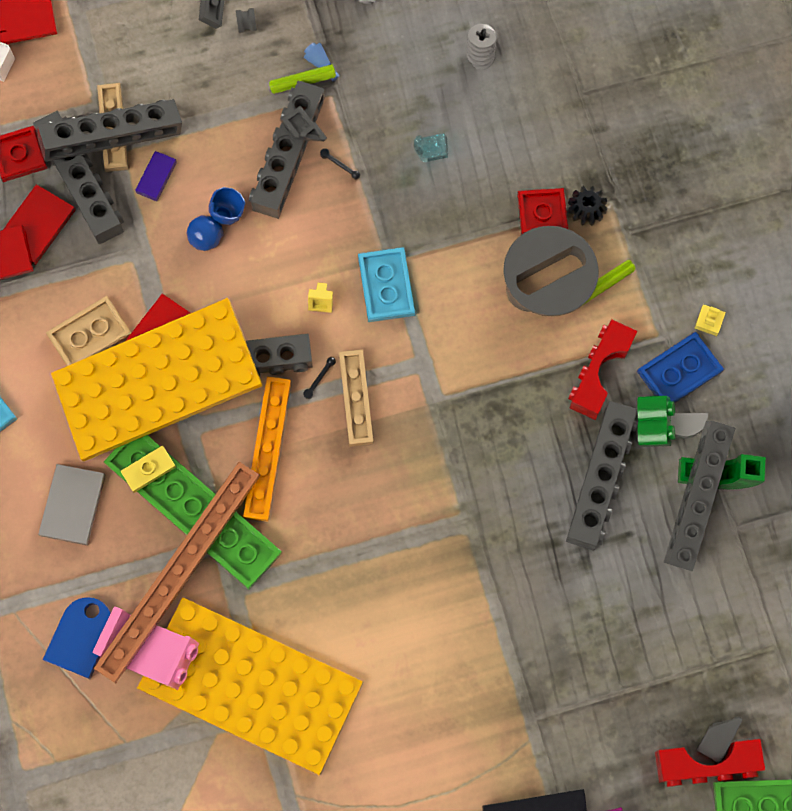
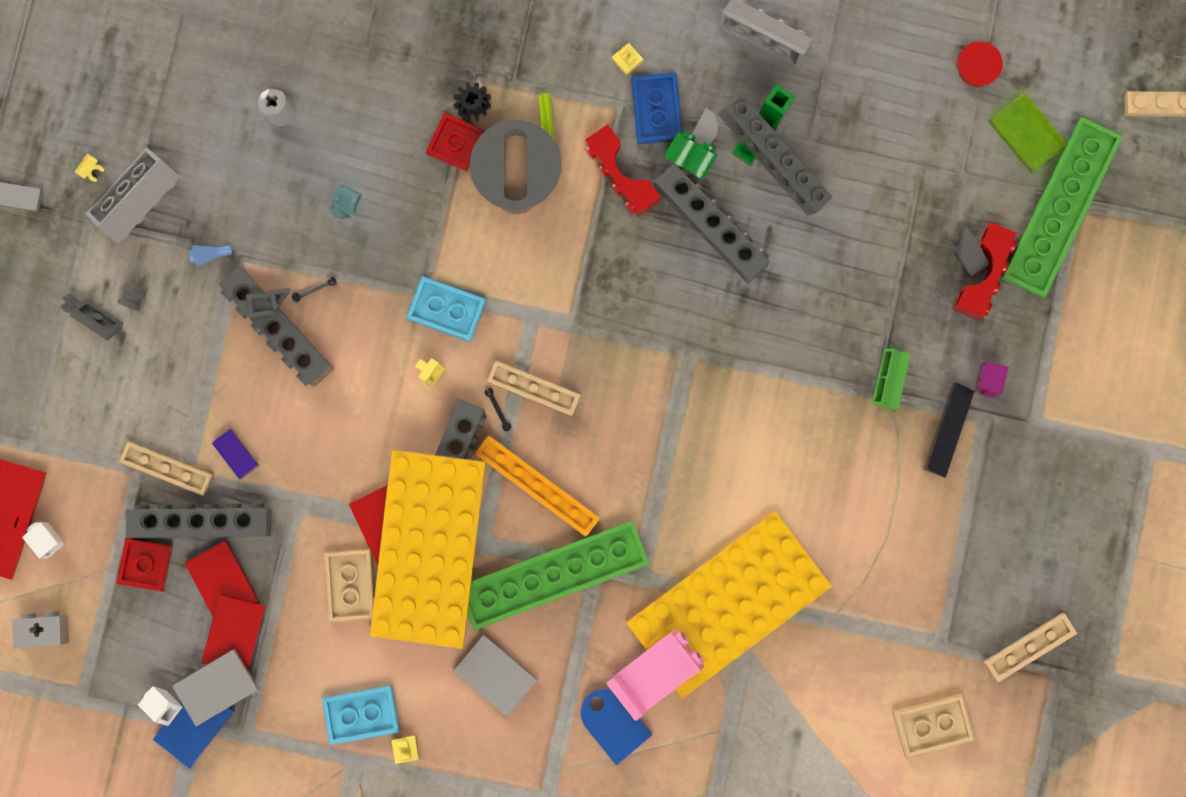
camera: 55 degrees left, 10 degrees up
dark grey brick [37,99,182,161] -> none
nougat plate [93,462,260,684] -> none
light yellow plate [121,445,176,493] -> none
blue hair [186,215,224,251] -> none
blue hair [208,187,245,225] -> none
lime axle [269,64,336,94] -> none
none -> bright green piece [872,348,911,411]

